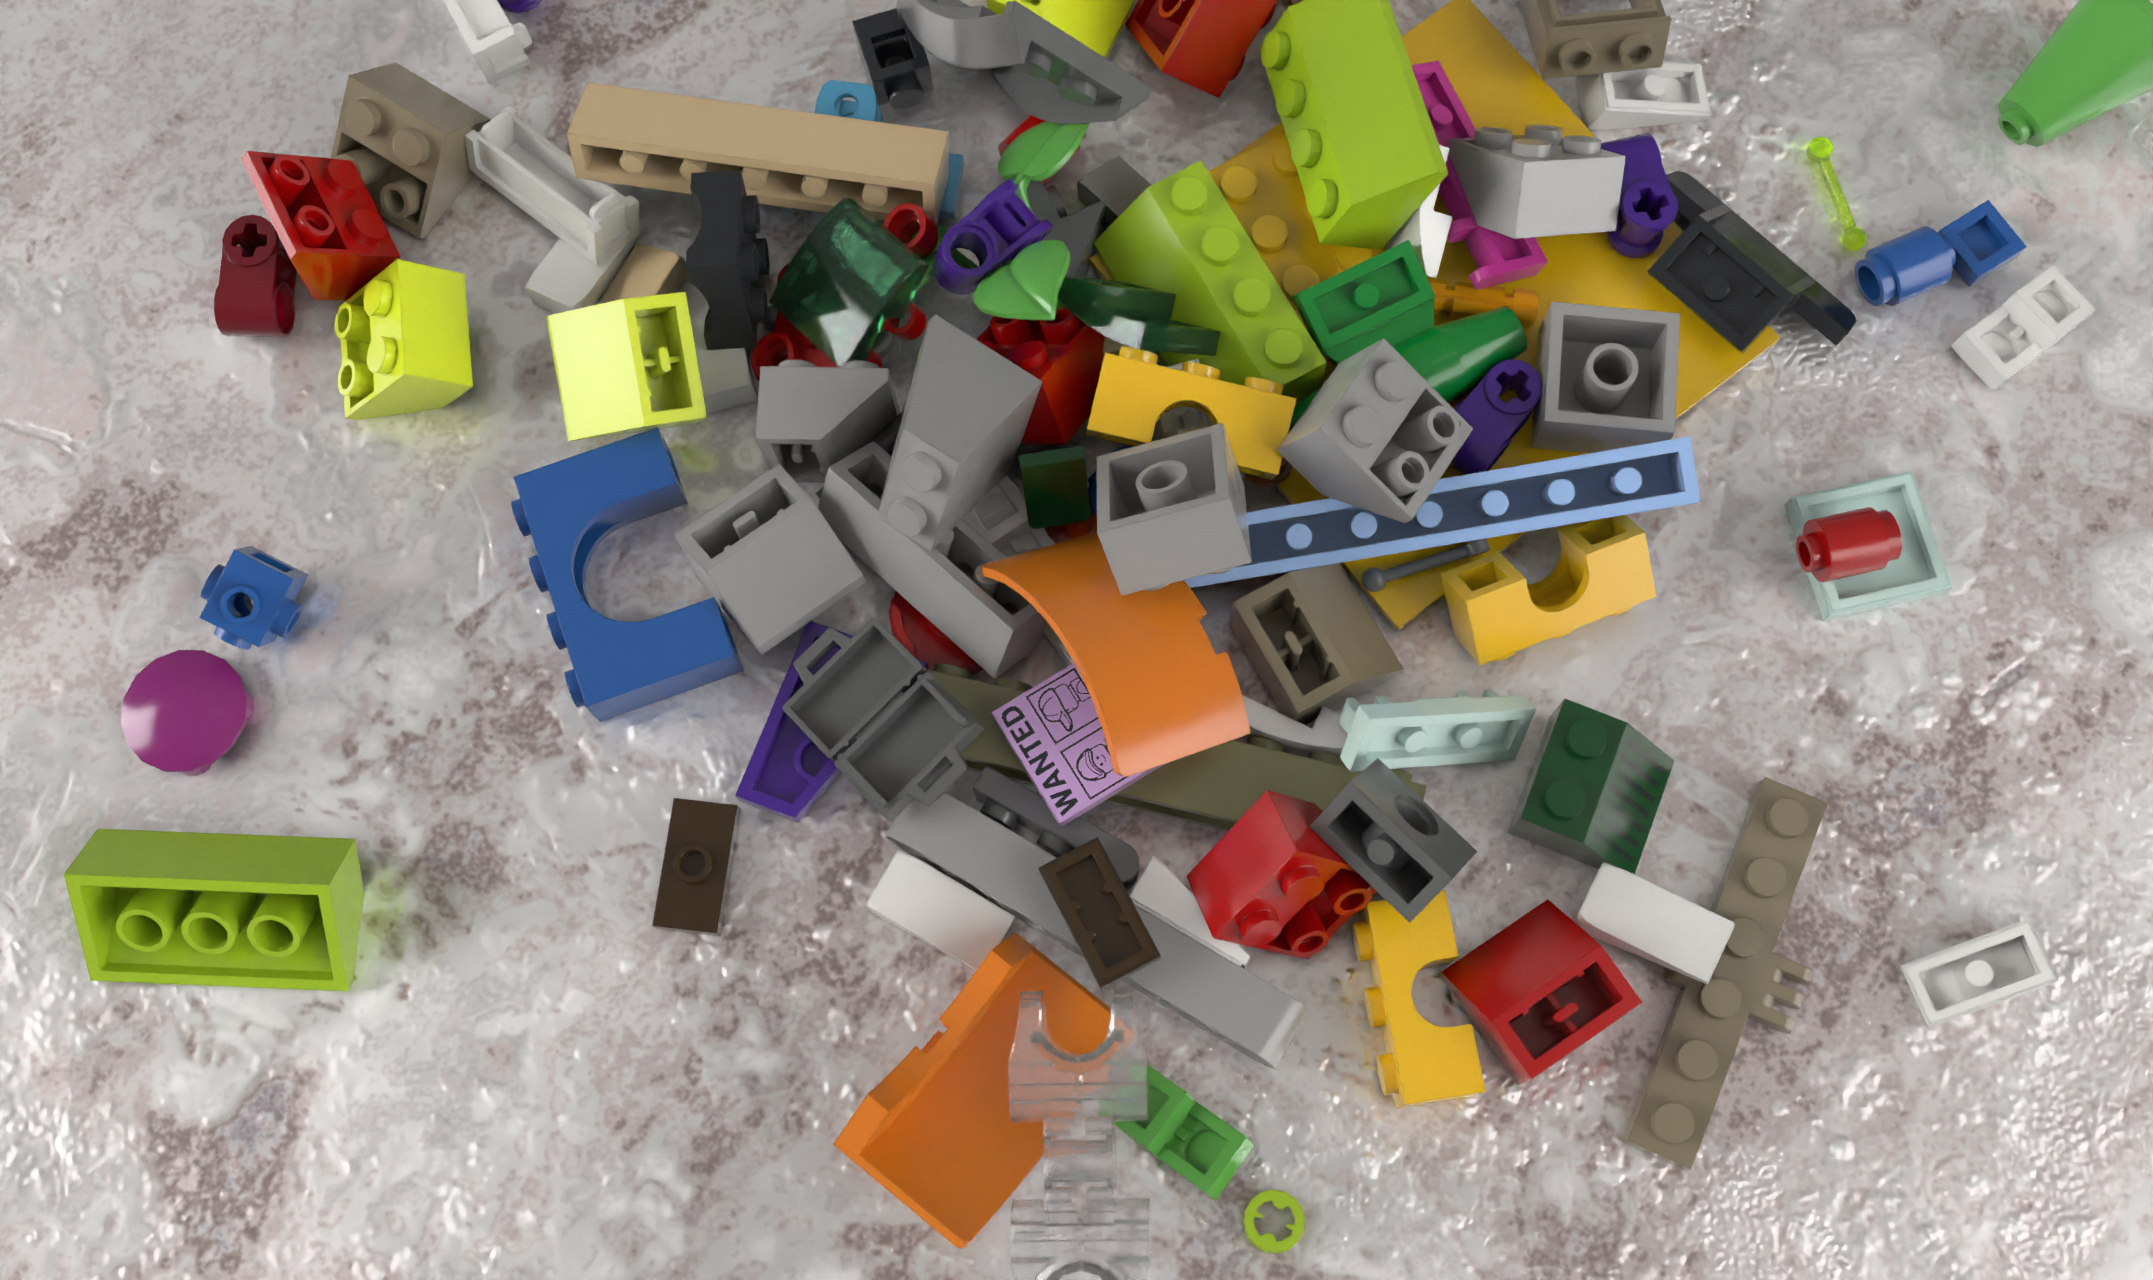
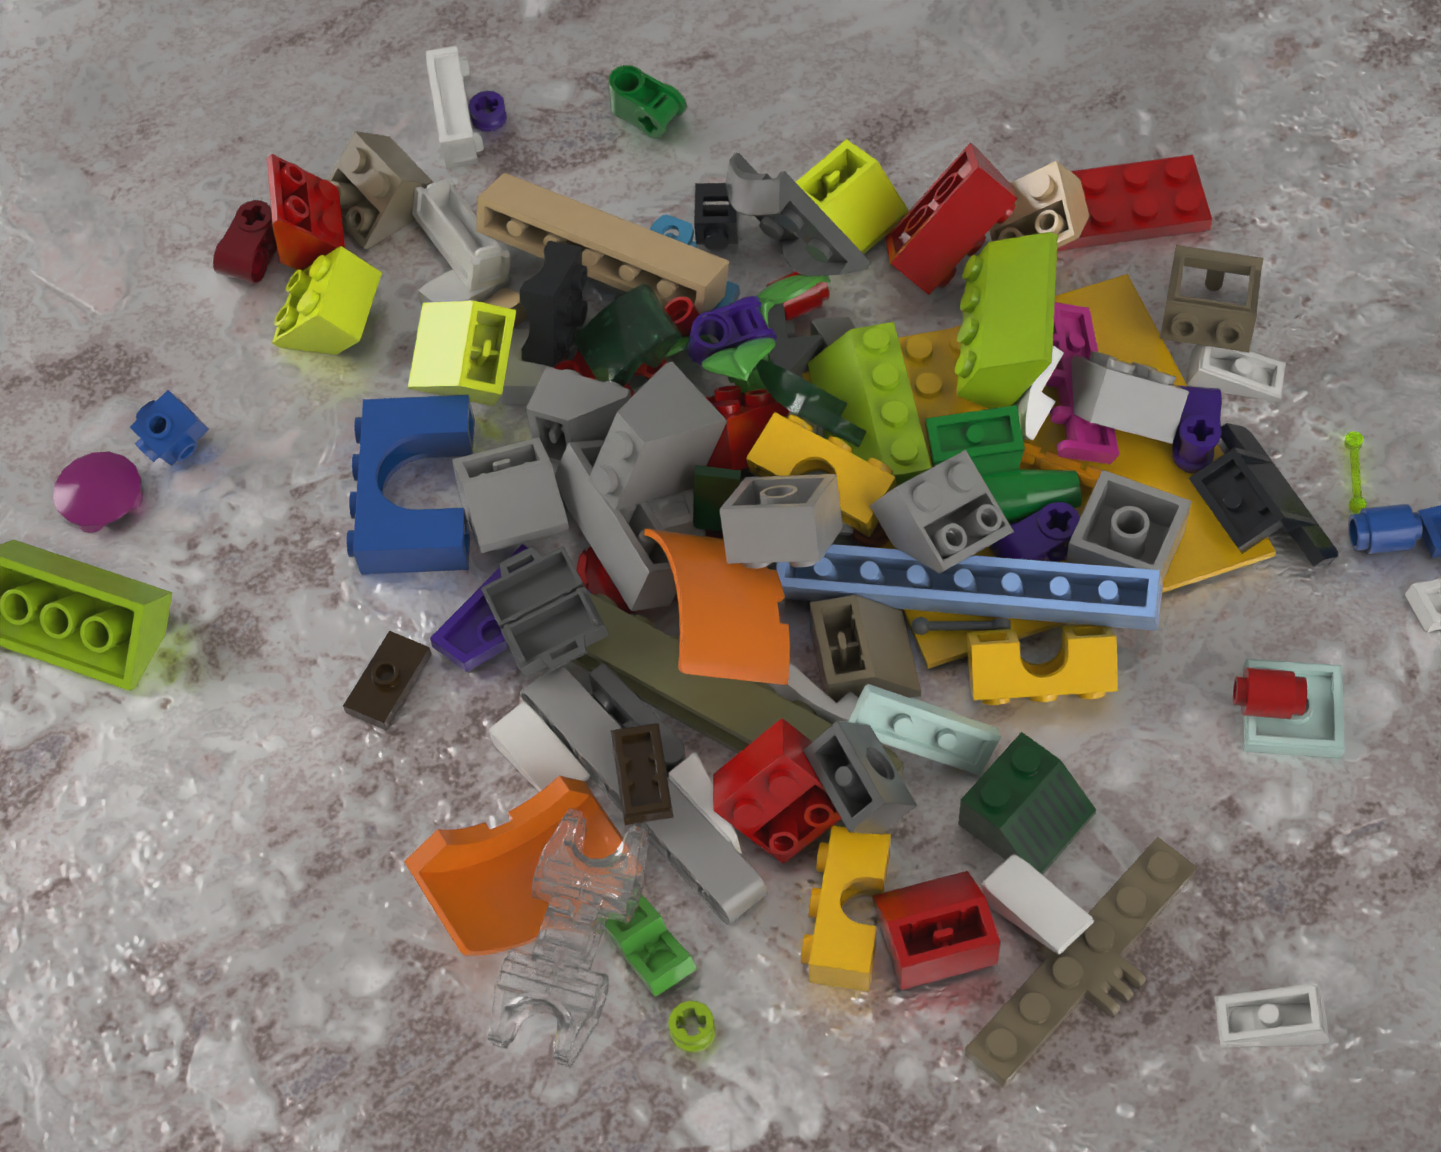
camera: 20 degrees right, 15 degrees down
lavender tile [991,663,1166,827] -> none

